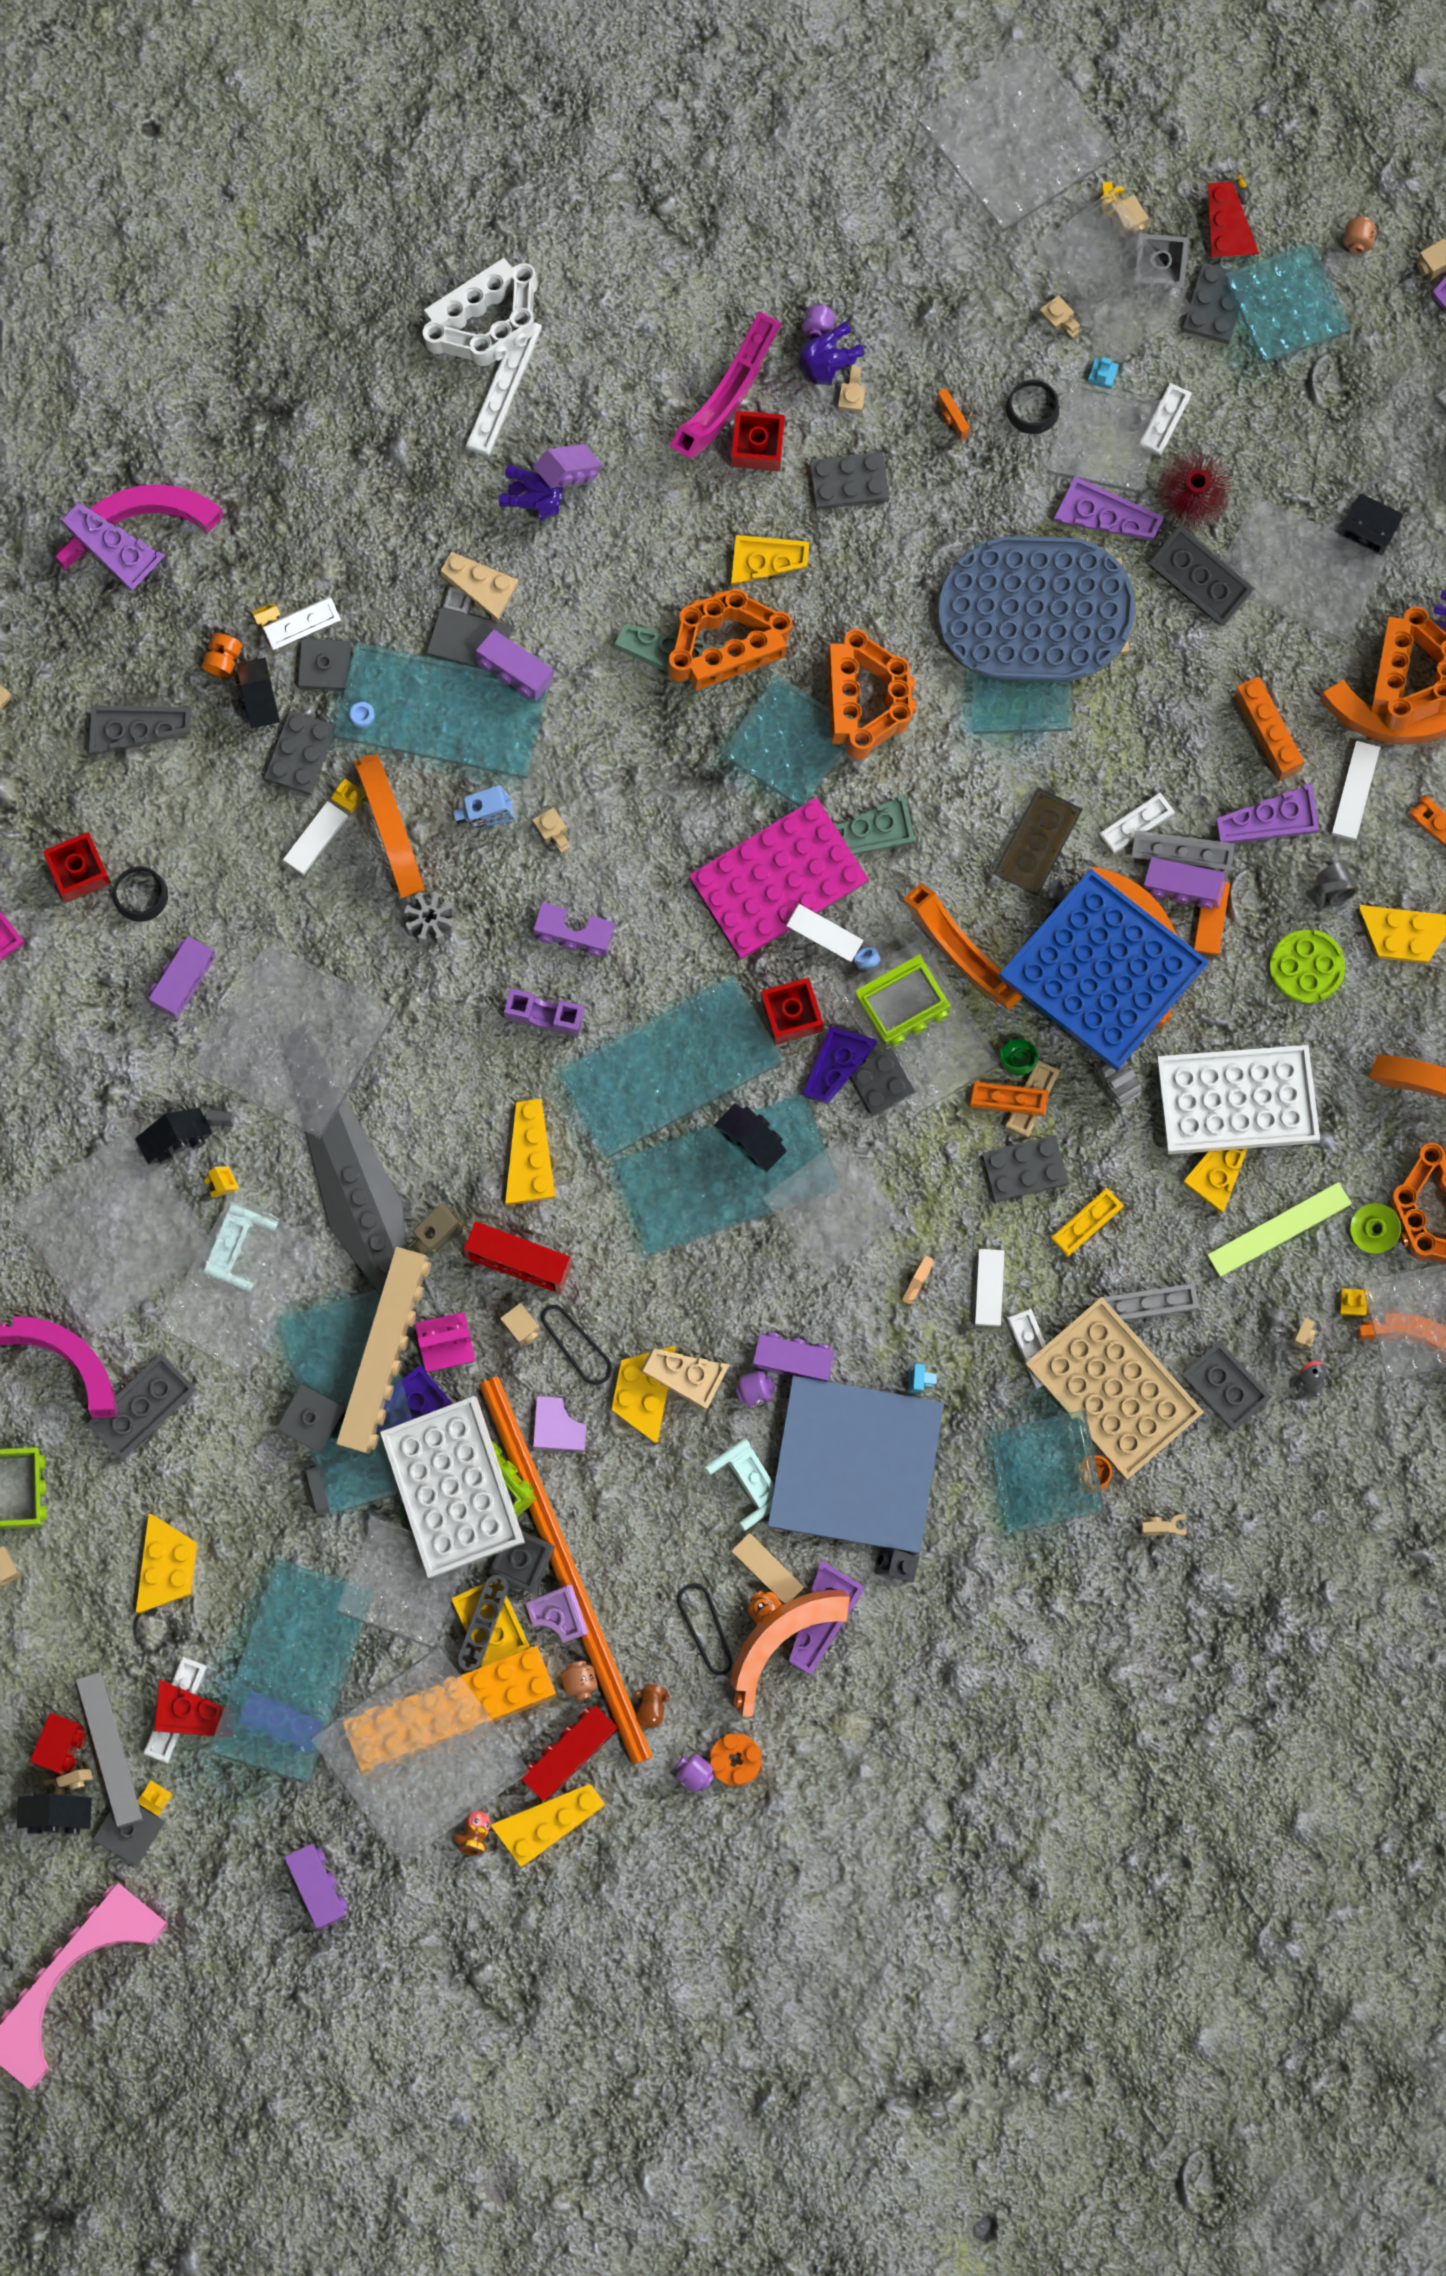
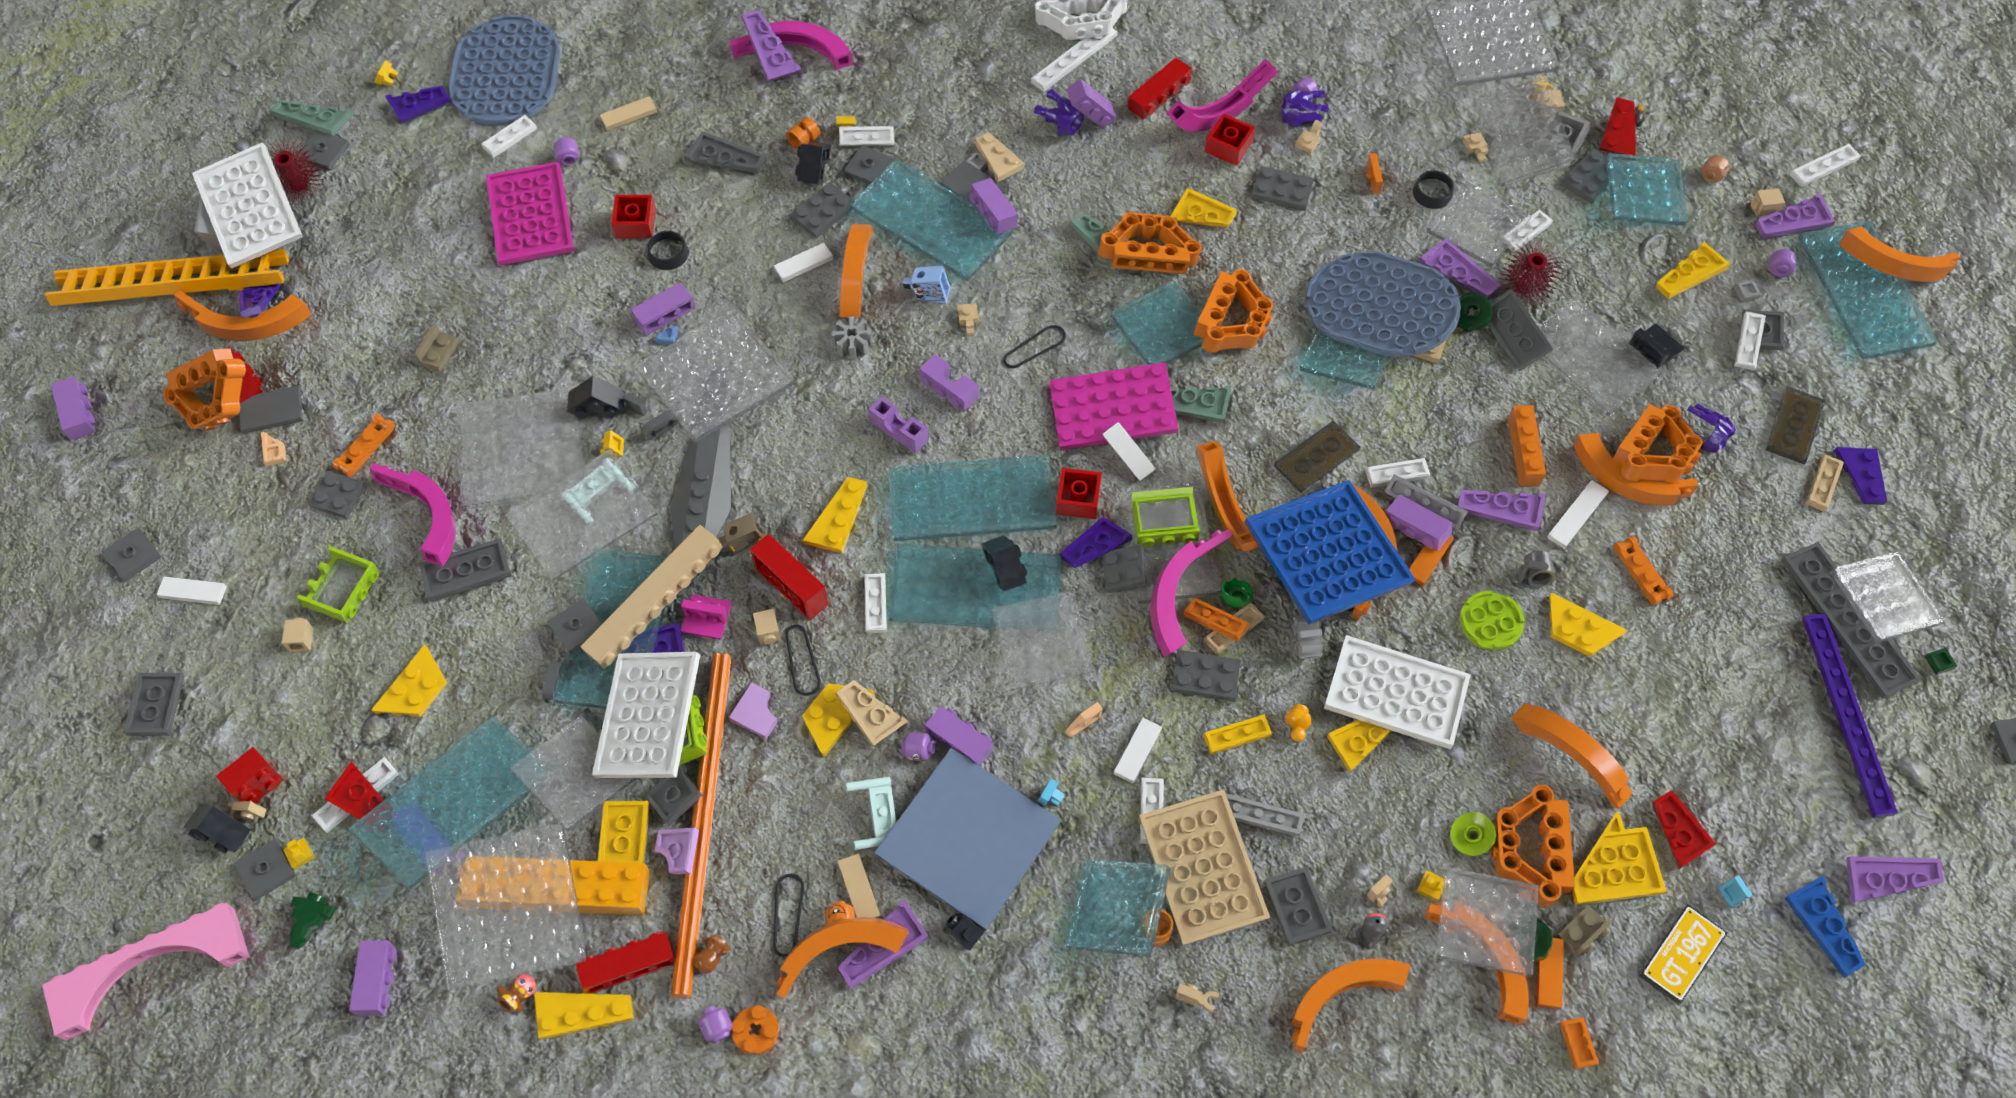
camera: 25 degrees right, 15 degrees down
light grey tile [76,1672,143,1828] -> none
yellow tile [331,779,366,814] -> none
light blue tile [349,702,375,728] -> none
dark grey beam [458,1575,509,1673] -> none
nougat head [561,1661,598,1701] -> none
light blue tile [854,947,881,970] -> none
medium azure tile [1088,357,1119,390] -> none
yellowish green tile [1207,1182,1352,1278] -> none
none -> dark green rock [289,892,336,950]
none -> dark grey beam [641,411,678,441]
none -> medium blue tile [655,326,679,345]
none -> white tile [864,573,887,634]
none -> black piece [1003,325,1066,368]
none -> red brick [1127,57,1192,120]
none -> dark pink arch [1150,529,1233,658]
none -> light orange animal [1285,704,1312,742]
none -> orange arch [1291,959,1410,1053]
none -> dark green plate [1457,293,1493,332]
none -> yellow wing [1656,242,1730,299]

